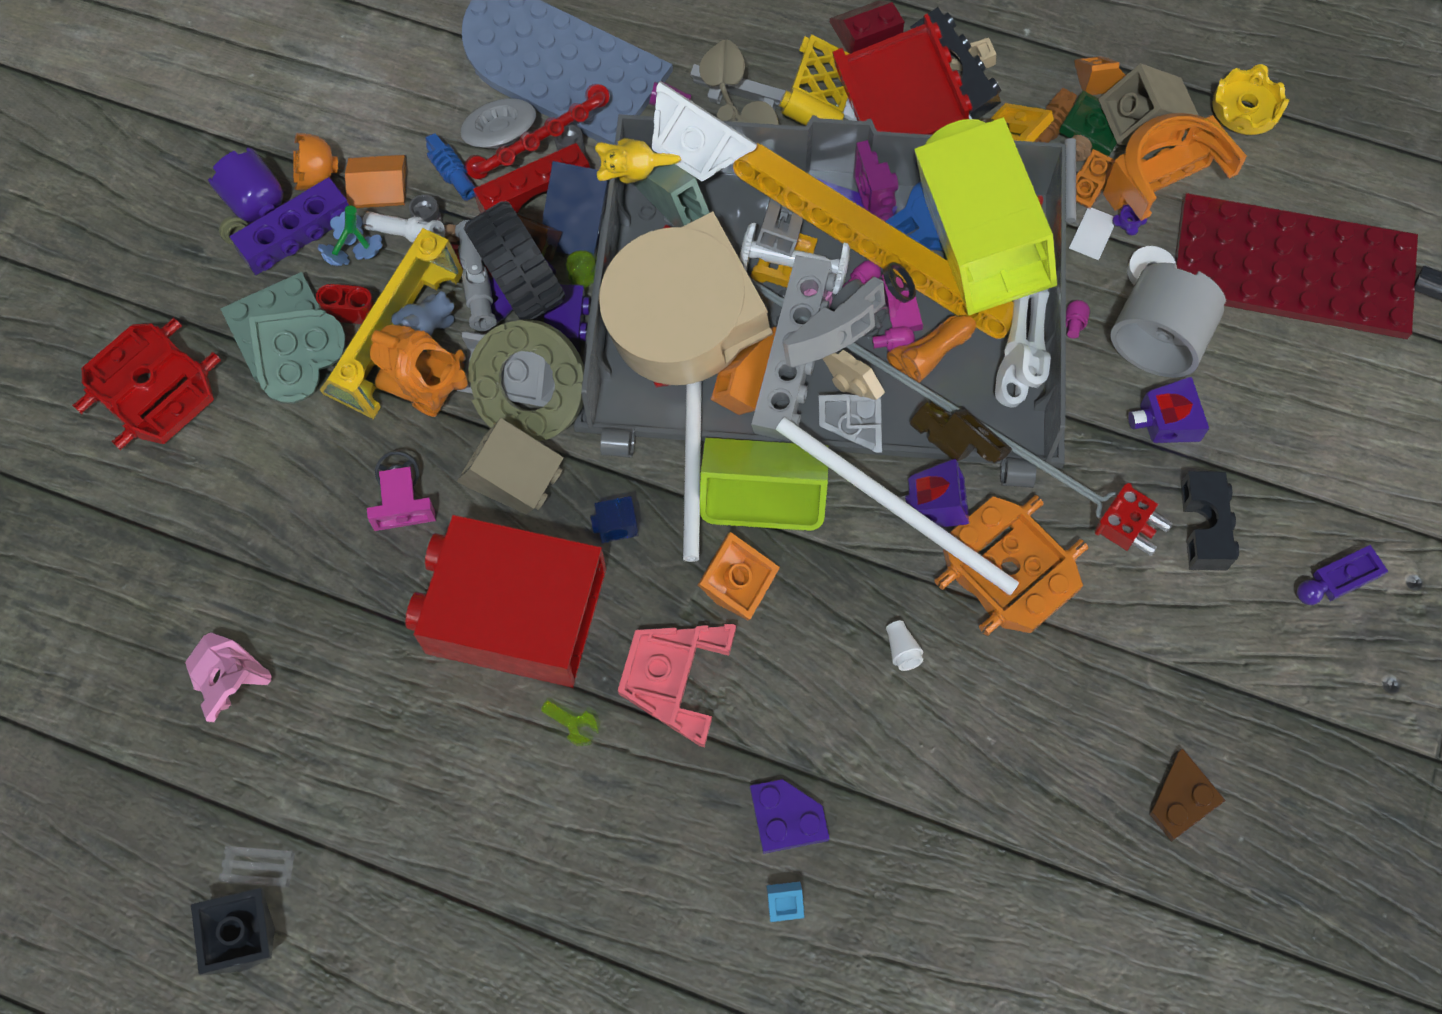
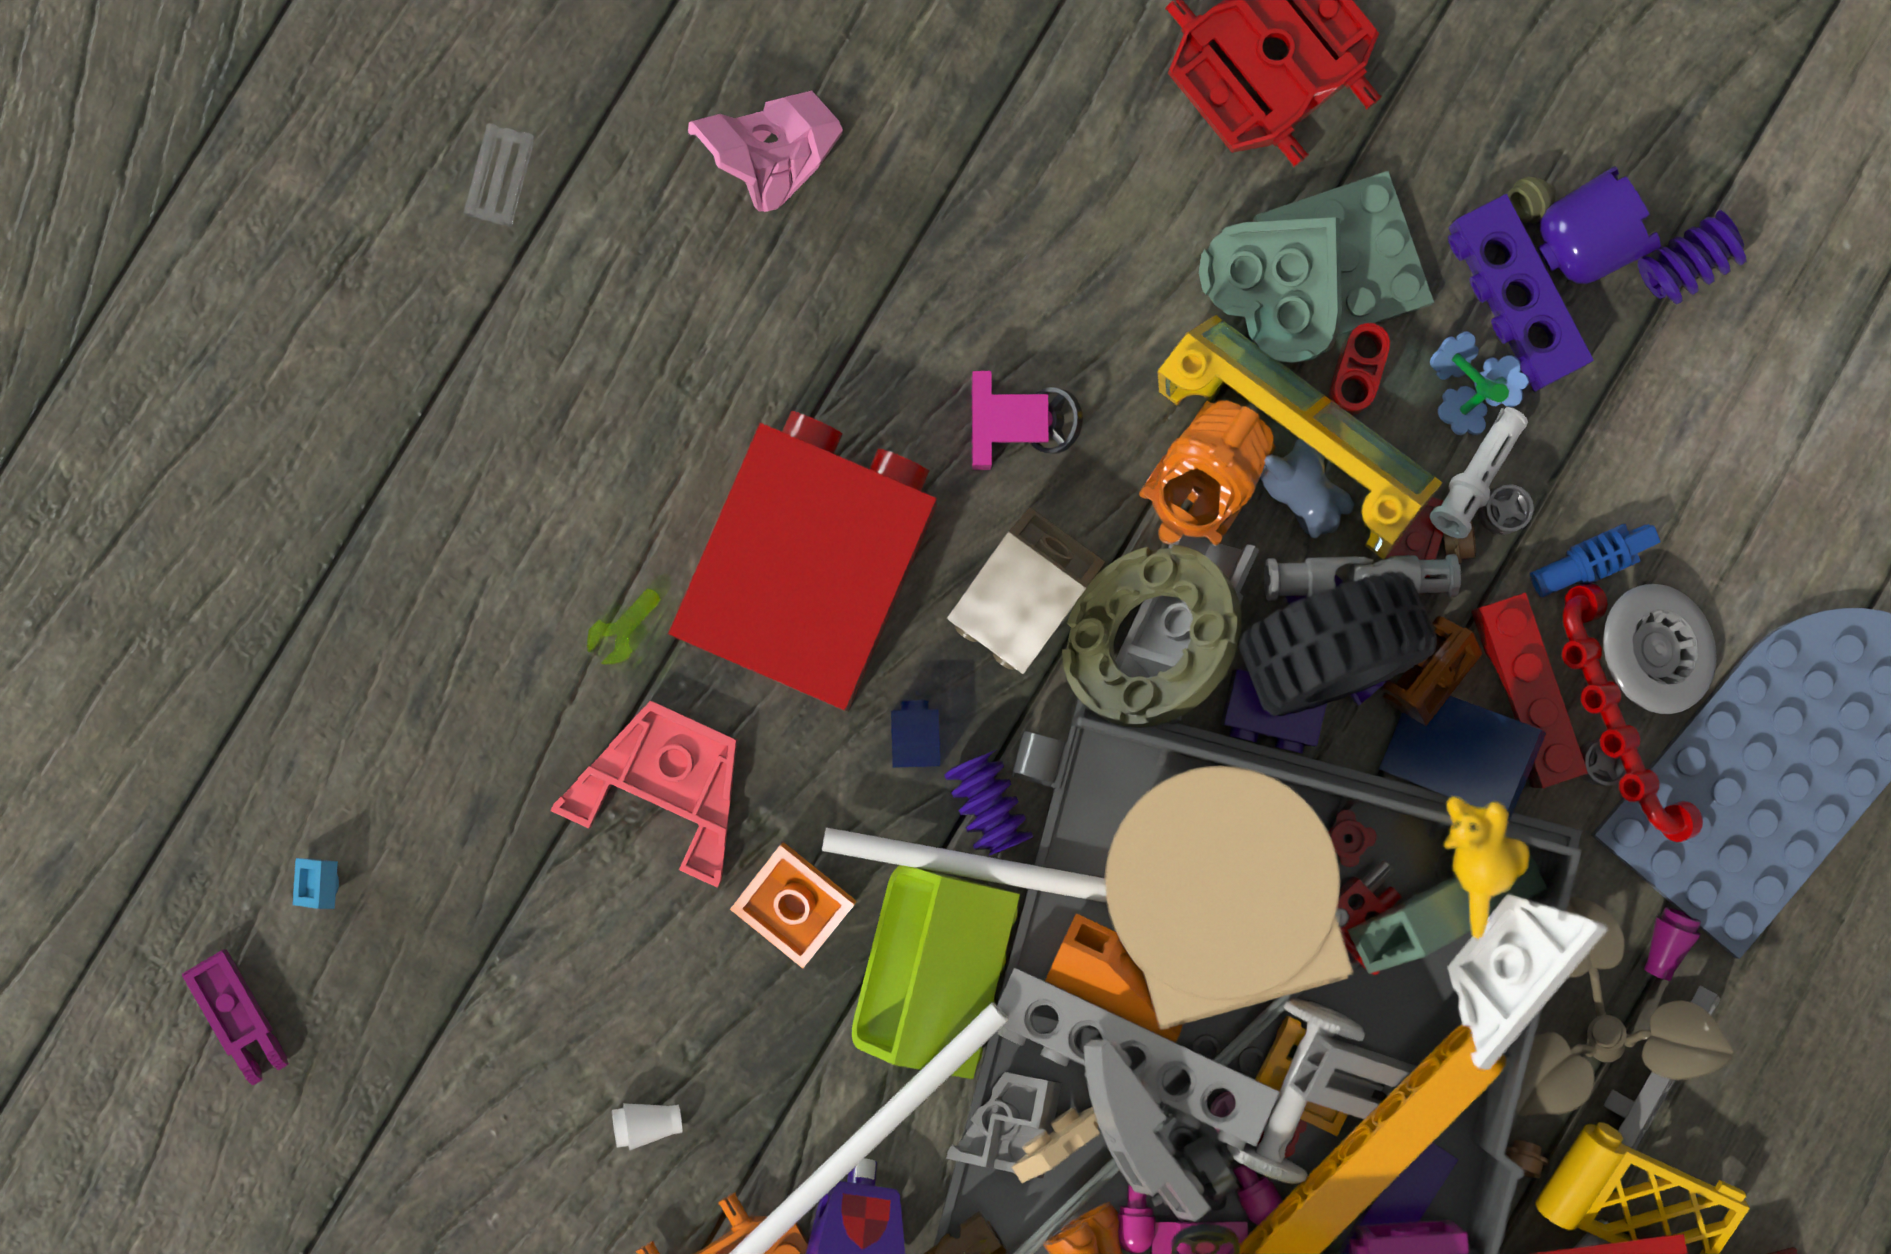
camera: 105 degrees right, 20 degrees up
black slope [191,888,275,975] -> none
orange cylinder [293,133,338,191] -> none
orange slope [345,155,406,208] -> none
clear neon green wheel [566,250,596,287] -> none
dark purple plate [750,779,830,854] -> none
none -> magenta hinge [182,949,289,1086]
none -> dark purple piece [944,750,1033,856]
none -> dark purple piece [1638,209,1747,305]

